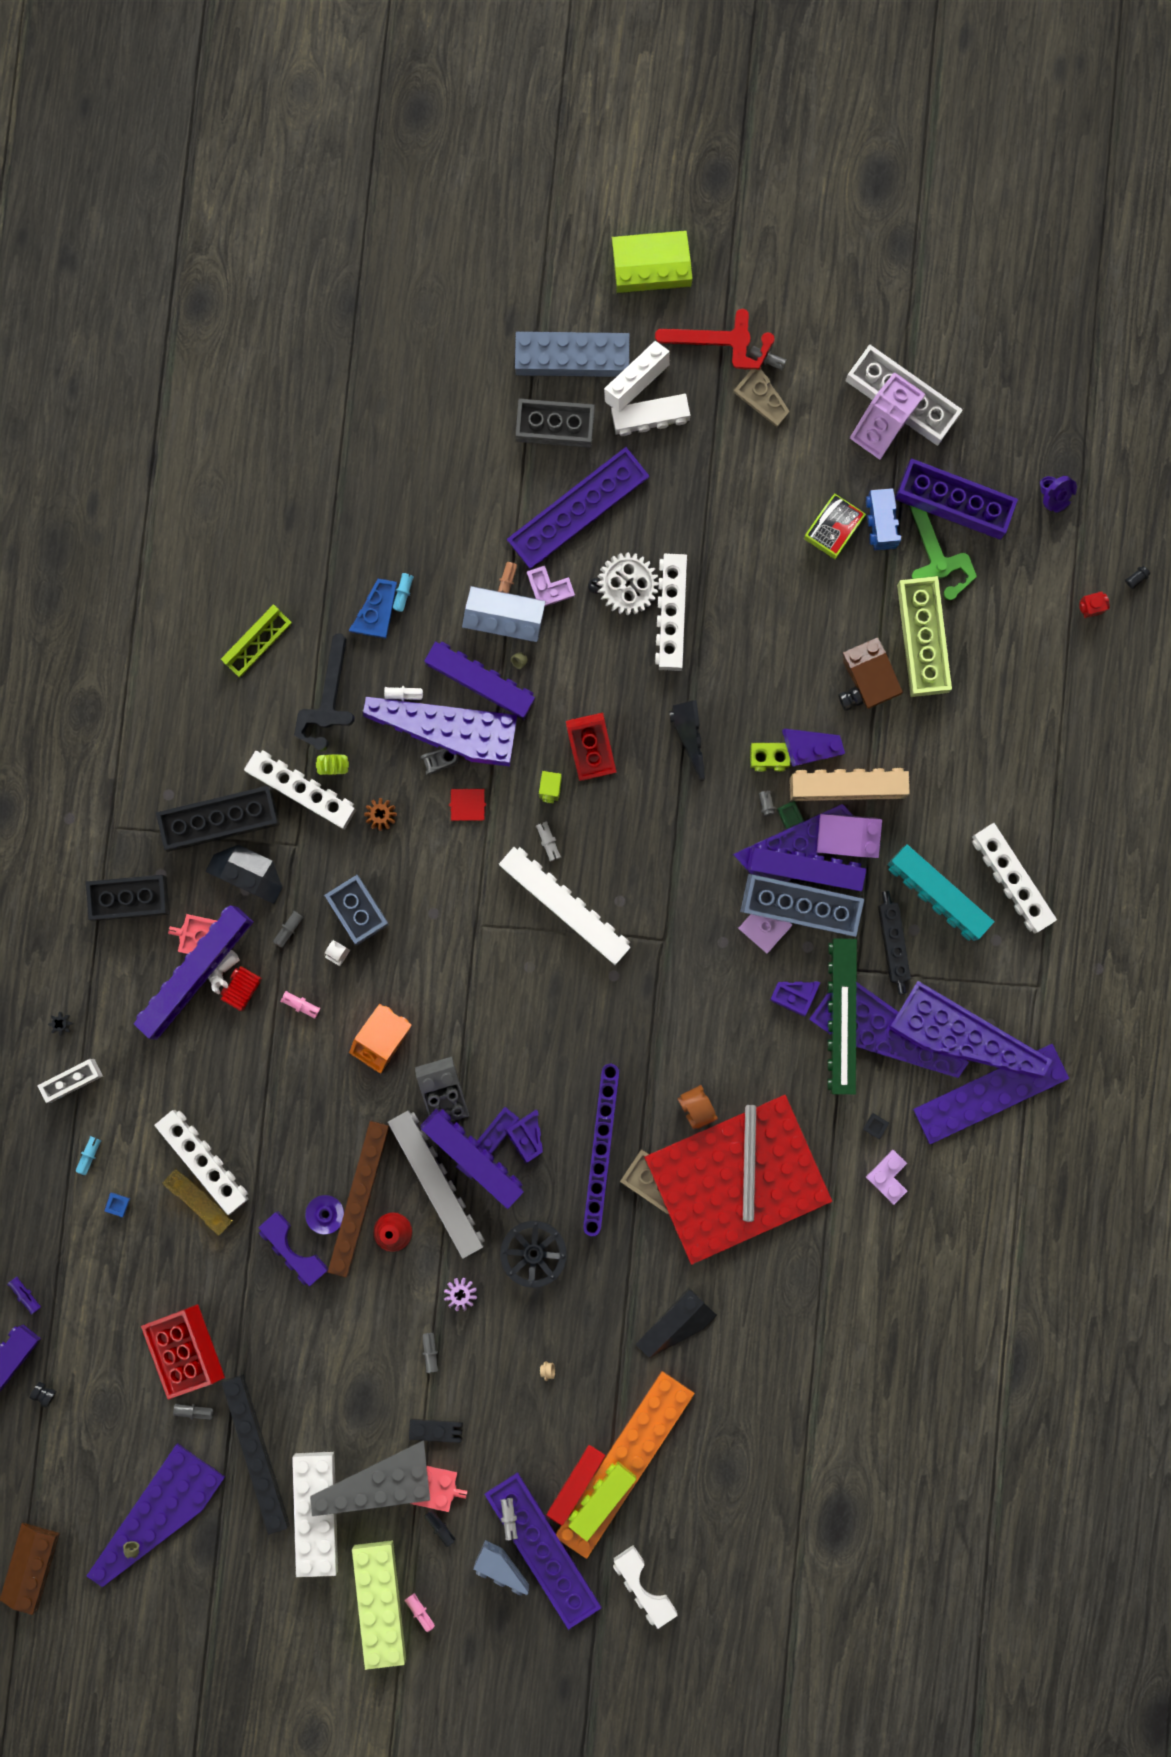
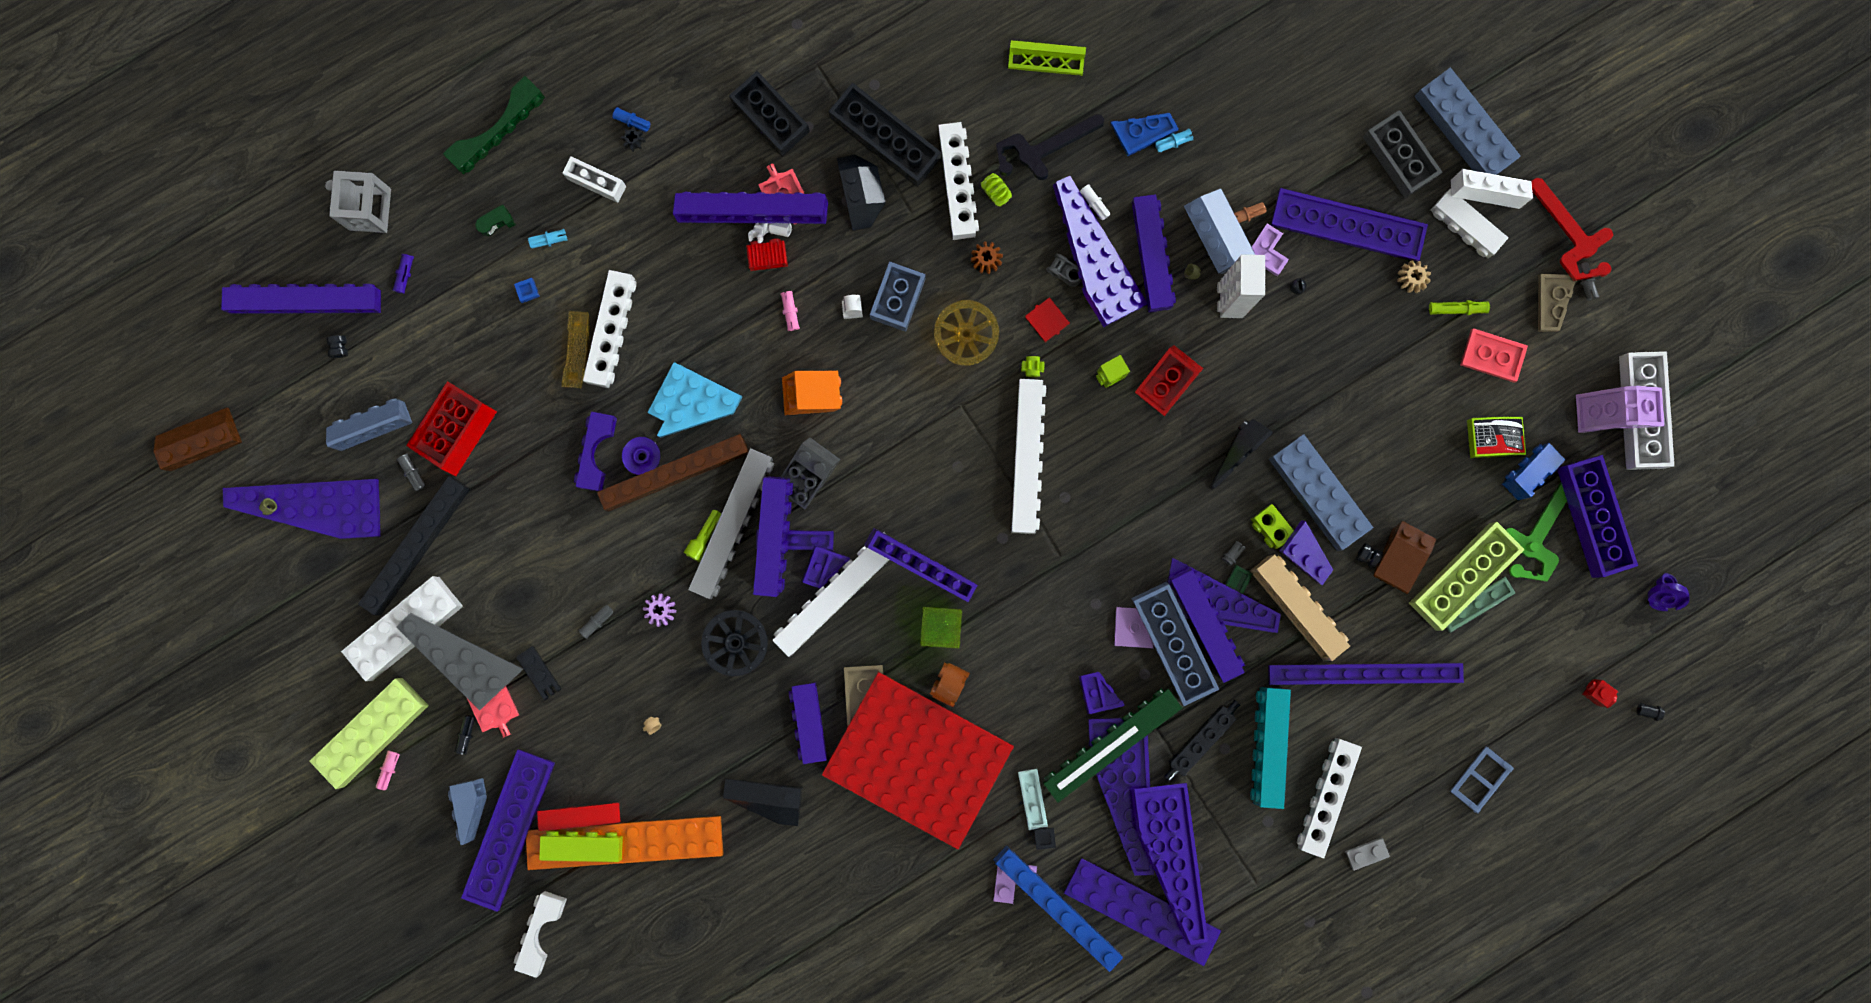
camera: 50 degrees right, 0 degrees up
dark grey axle [273,911,304,947] -> none
red cone [373,1213,412,1252] -> none
light grey pin [500,1498,518,1540] -> none
light grey pin [536,822,561,862] -> none
dark purple beam [583,1064,619,1236] -> none
white gear [597,552,659,615] -> none
lime slope [612,231,692,293] -> none
white brick [655,554,687,671] -> none
light grey axle [743,1105,756,1222] -> none
medium lavender slope [817,814,882,858] -> none
none -> sand blue slope [326,398,412,451]
none -> dark green leg [475,205,516,236]
none -> blue axle [612,107,651,132]
none -> medium azure wing [648,362,742,438]
none -> lime piece [683,510,722,562]
none -> white brick [773,532,889,657]
none -> dark purple brick [789,683,827,764]
none -> dark purple brick [864,528,978,602]
none -> clear neon green brick [920,607,962,649]
none -> clear yellow wheel [934,300,999,365]
none -> blue brick [993,845,1123,972]
none -> light aqua tile [1018,768,1048,830]
none -> lime gear [1021,356,1044,377]
none -> white brick [1217,255,1265,318]
none -> dark purple plate [1268,663,1464,685]
none -> sand blue brick [1269,434,1374,551]
none -> light grey plate [1345,838,1390,871]
none -> tan gear [1397,261,1431,293]
none -> lime pin [1429,300,1490,315]
none -> sand green tile [1446,577,1515,633]
none -> sand blue window [1450,746,1514,814]
none -> coral plate [1460,328,1528,383]

